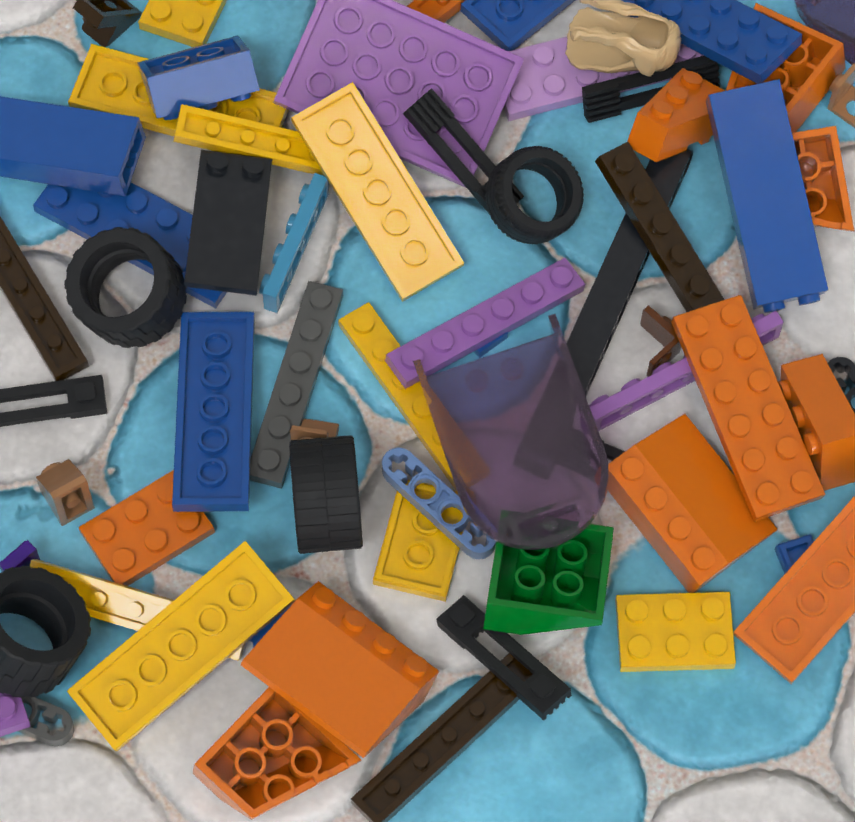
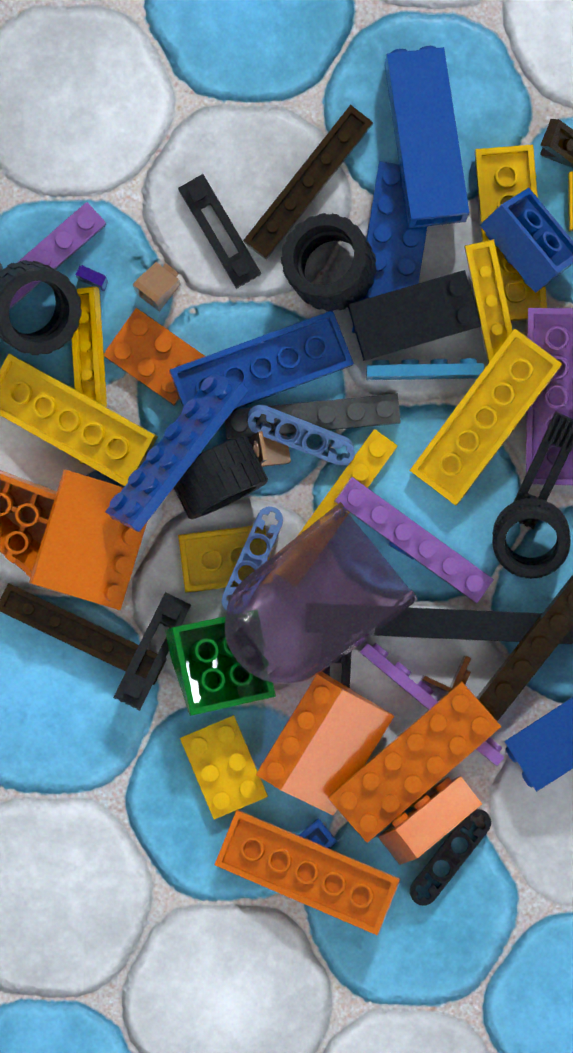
camera: 70 degrees right, 20 degrees up
none -> blue plate [105,373,249,532]
none -> medium blue beam [247,405,355,466]

